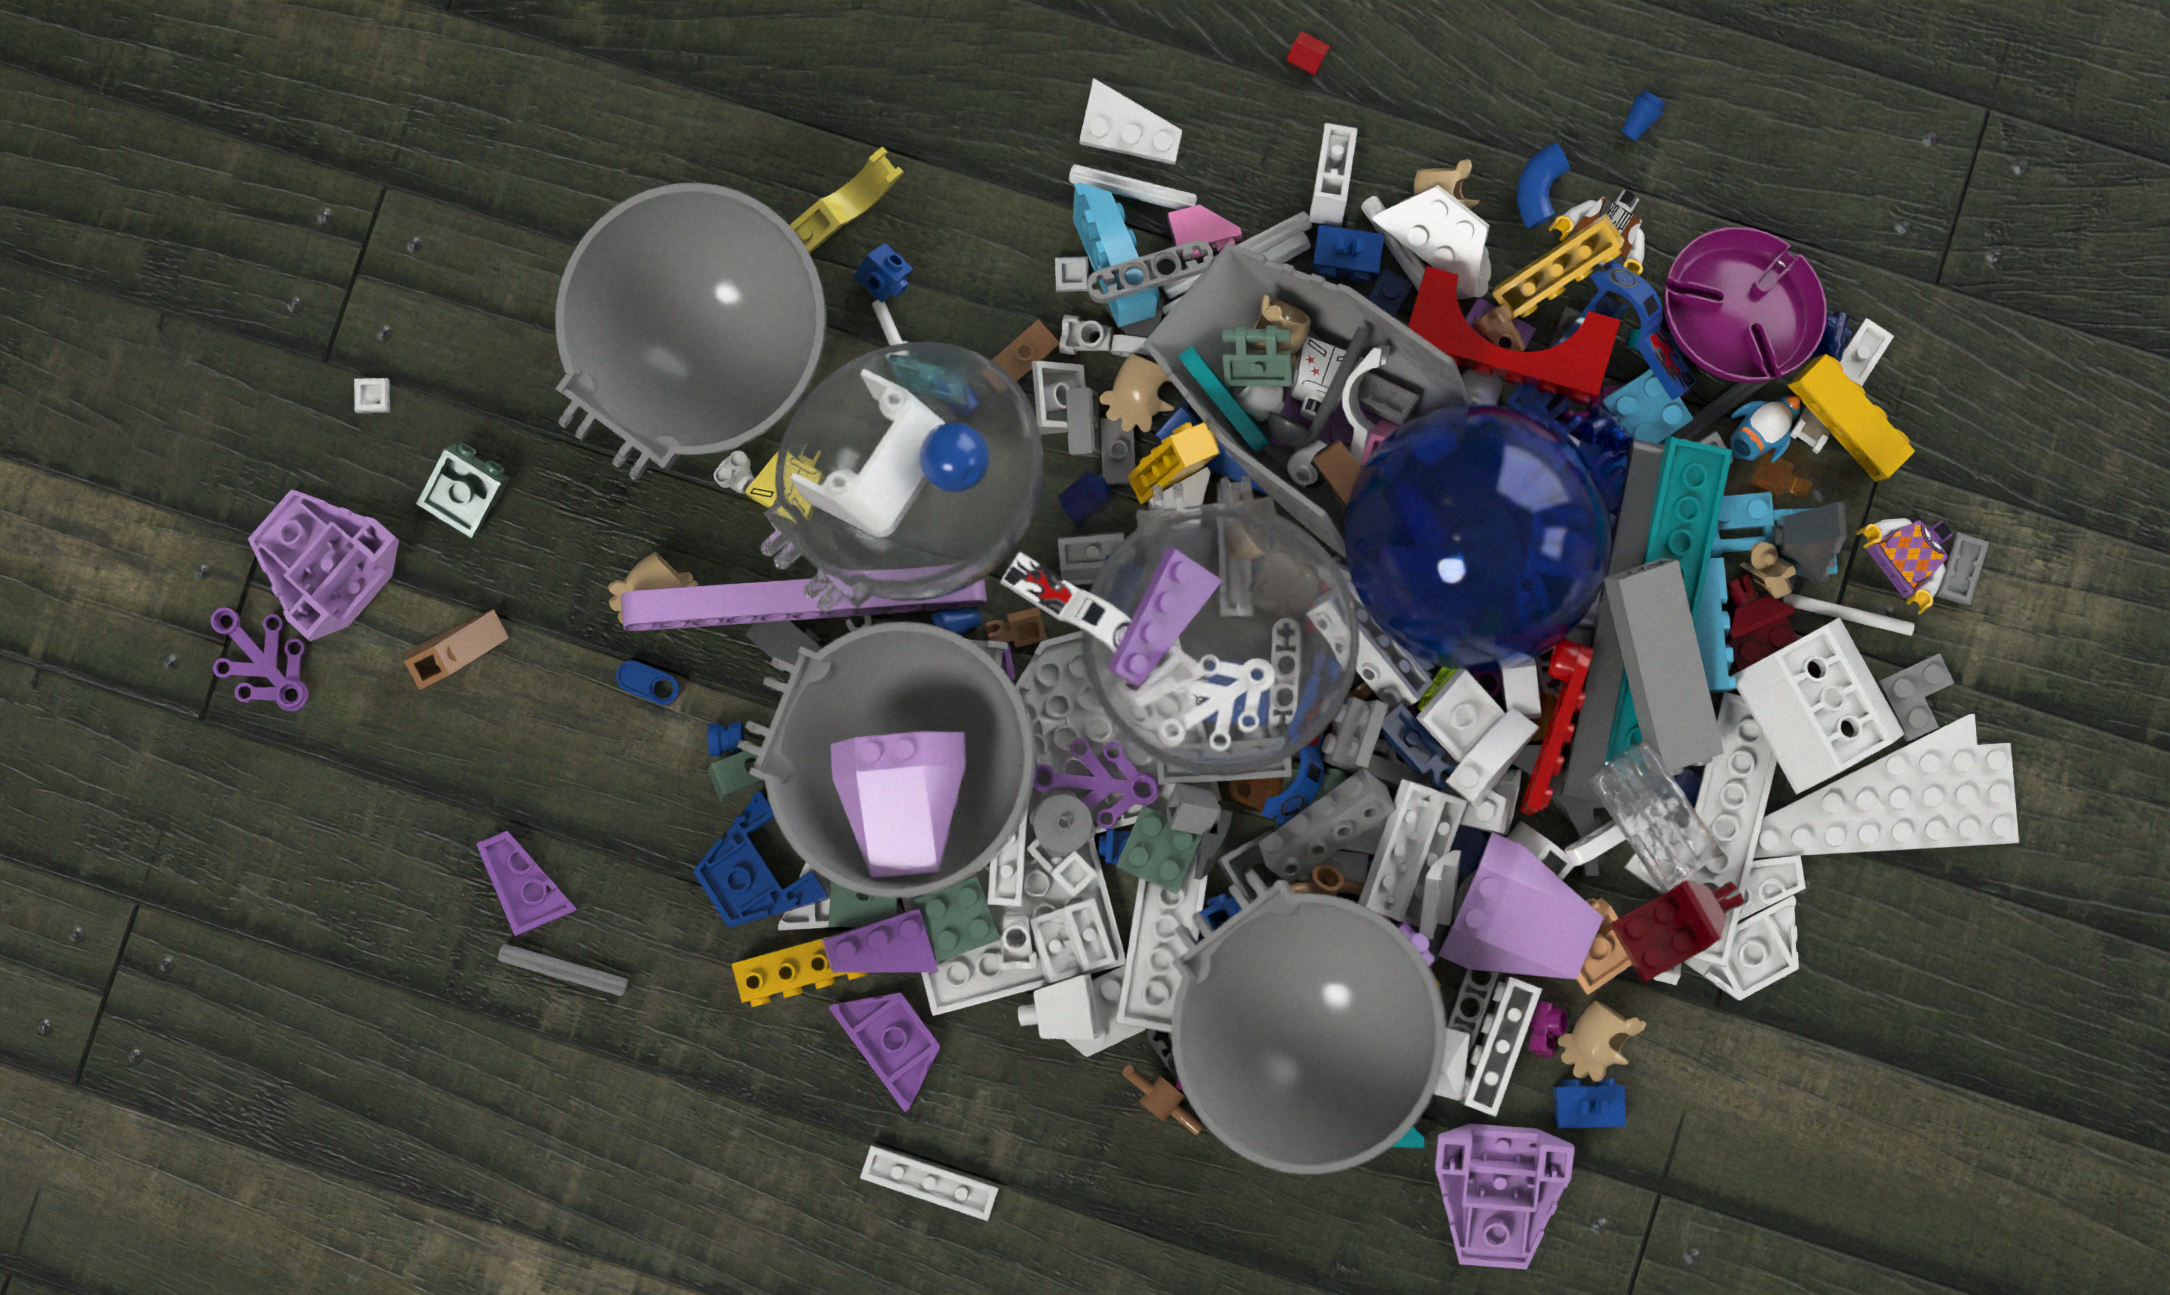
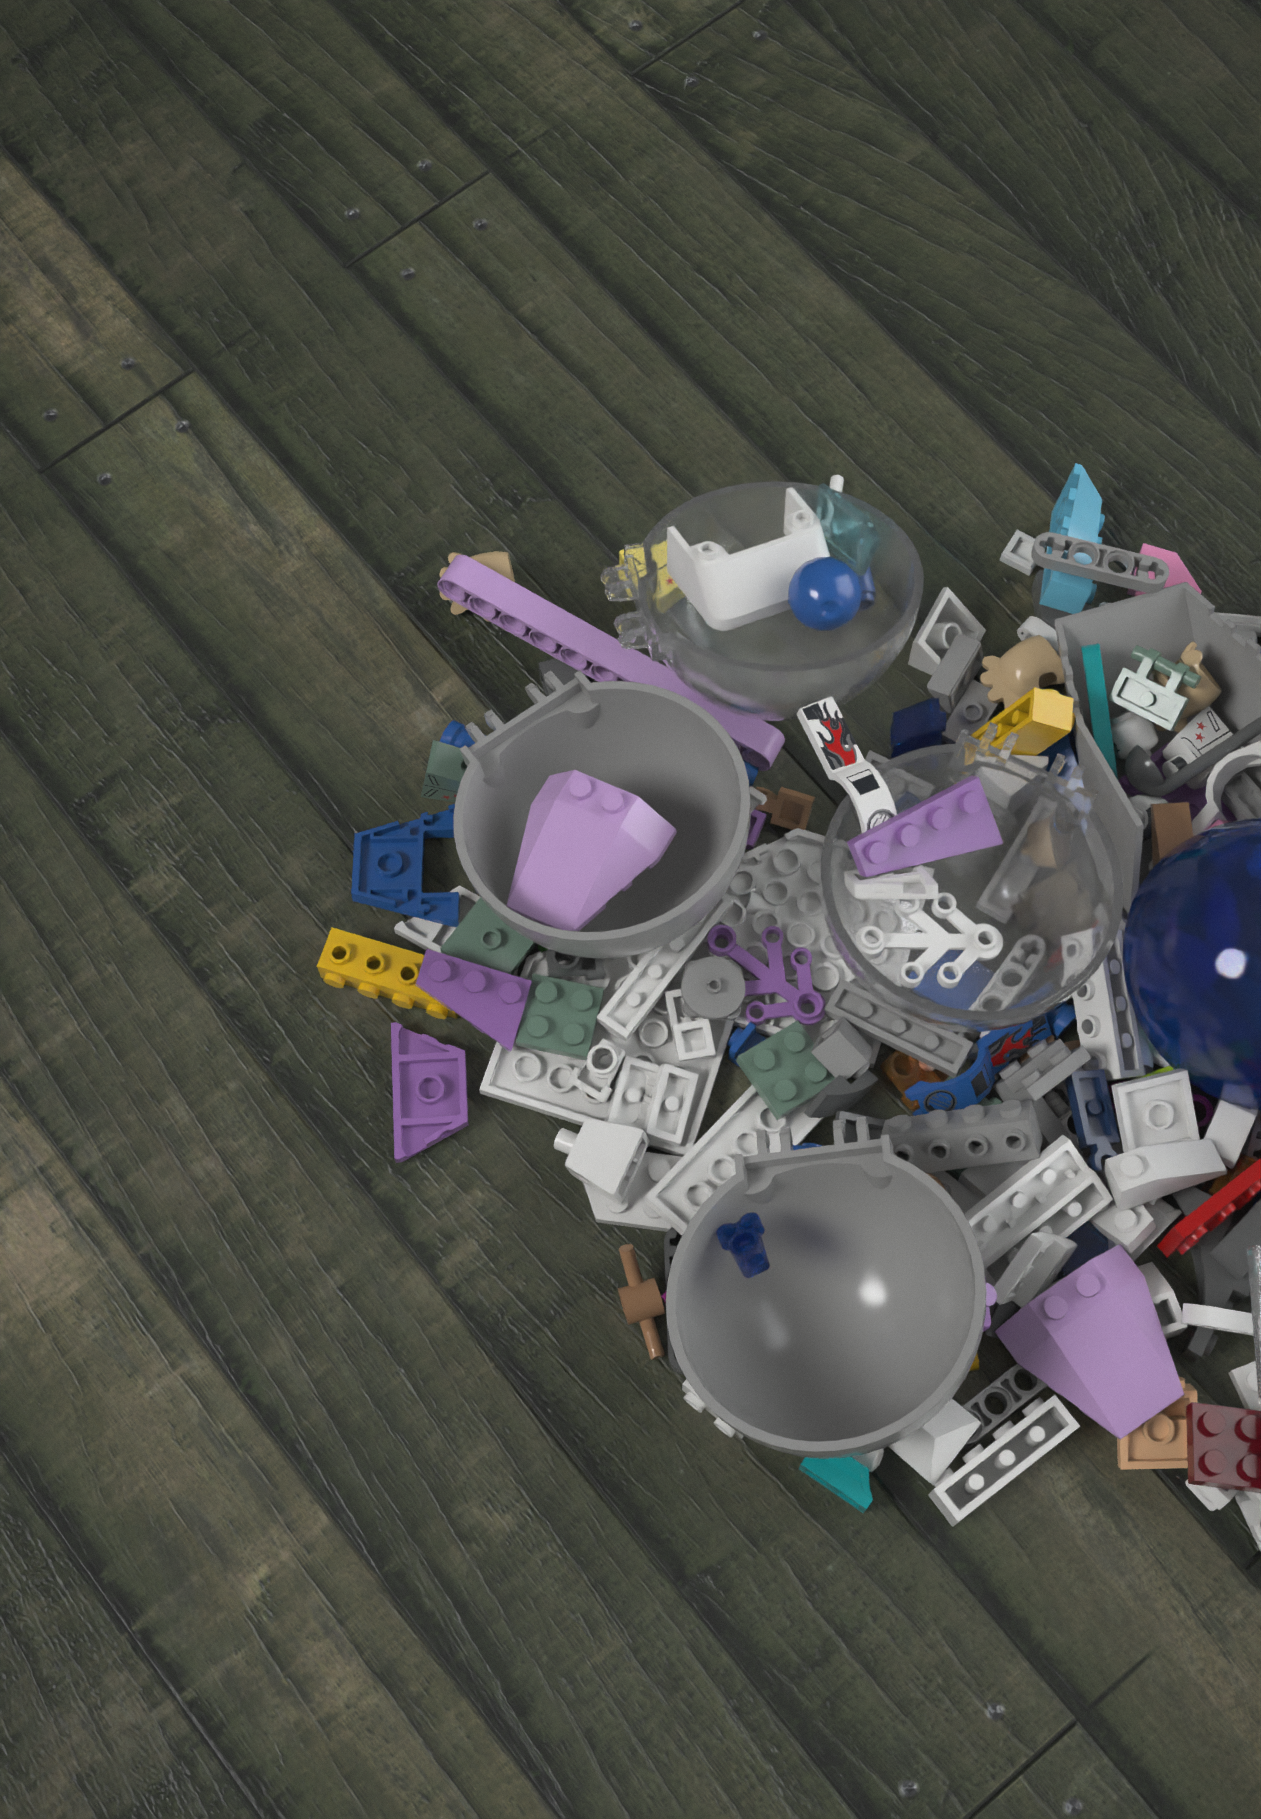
camera: 30 degrees right, 15 degrees down
medium lavender plant [211,607,309,712] -> none
lavender wedge [248,489,399,641] -> none
white tile [354,378,390,413] -> none
medium nougat slope [404,608,509,690] -> none
plate [416,443,510,538] -> none
medium lavender wing [476,831,577,937] -> none
light grey axle [498,944,628,996] -> none
light grey windscreen [555,183,827,480] -> none
blue piece [616,660,680,706] -> none
white plate [714,451,755,494] -> none
light yellow piece [789,146,904,254] -> none
blue brick [853,243,914,303] -> none
white plate [860,1145,999,1221] -> none
medium nougat plate [989,319,1059,388] -> none
white plate [1059,315,1113,355] -> none
white axle [1069,164,1197,210] -> none
white wing [1079,78,1182,165] -> none
lavender wedge [1435,1124,1575,1269] -> none
magenta plate [1529,1002,1568,1058] -> none
blue brick [1552,1078,1626,1128] -> none
tan piece [1558,1000,1646,1082] -> none
none -> clear blue plate [716,1212,770,1278]

